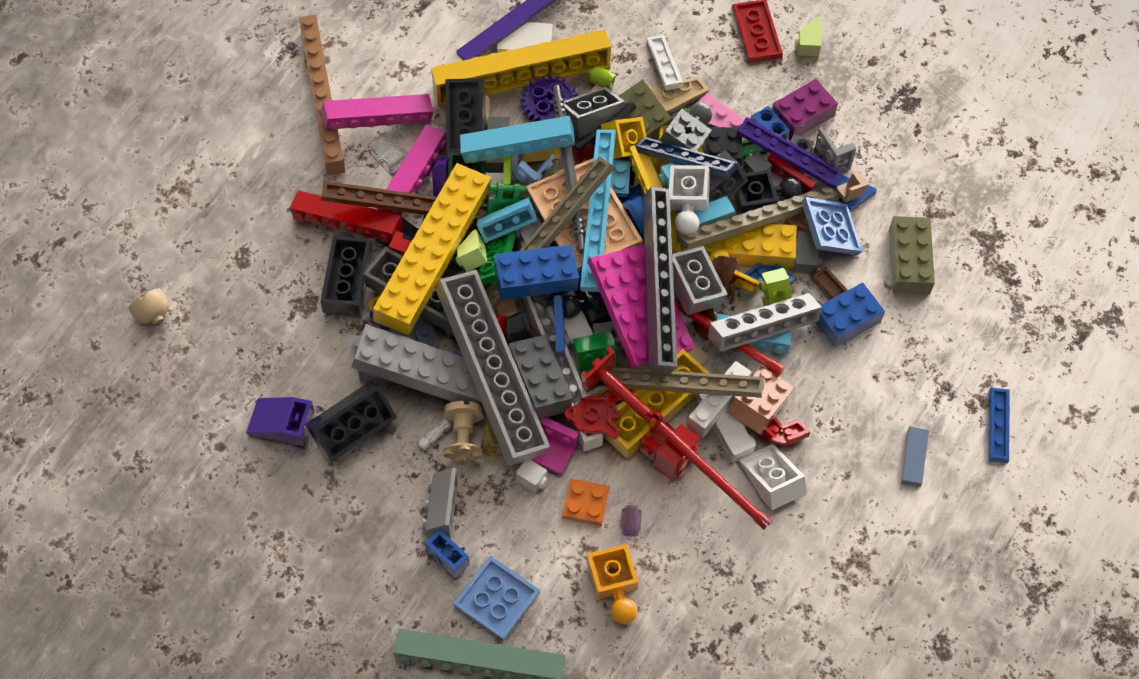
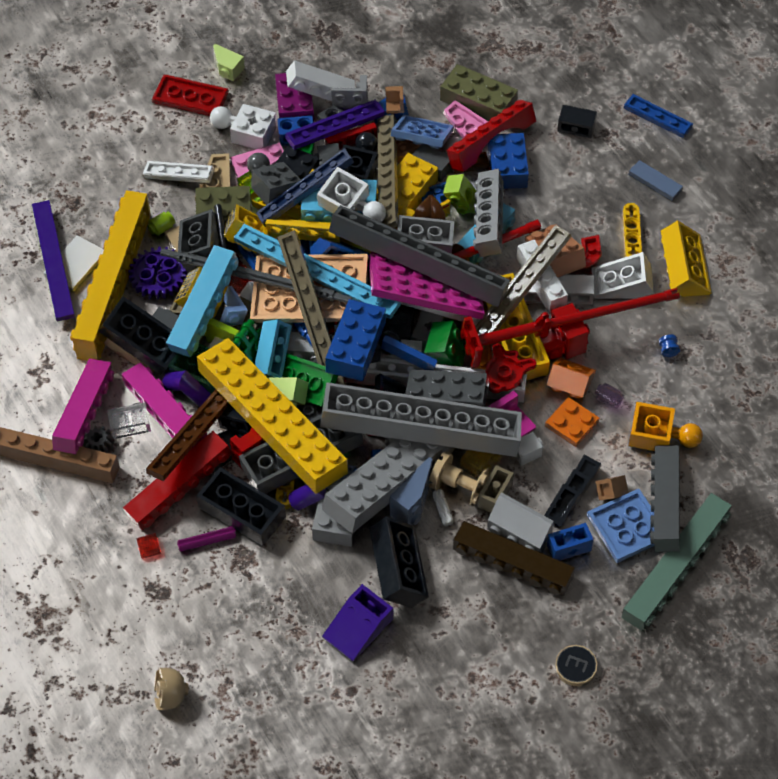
camera: 60 degrees left, 5 degrees down
none -> dark grey gear [82,425,115,453]
none -> clear red plate [136,533,161,559]
none -> magenta axle [177,526,236,552]
none -> white brick [210,104,277,149]
none -> white brick [286,60,356,101]
none -> sand blue slope [390,457,432,525]
none -> bright pink wing [444,100,488,139]
none -> red arch [447,100,537,172]
none -> dark brown brick [453,521,575,596]
none -> dark tan brick [478,465,514,513]
none -> black slope [544,454,602,527]
none -> orange slope [547,358,596,399]
none -> black tile [555,645,597,686]
none -> black brick [557,105,597,138]
none -> medium nougat panel [595,475,629,501]
none -> yellow beam [622,203,642,257]
none -> dark grey brick [650,445,680,552]
none -> blue wheel [659,334,680,357]
none -> yellow slope [661,220,712,297]

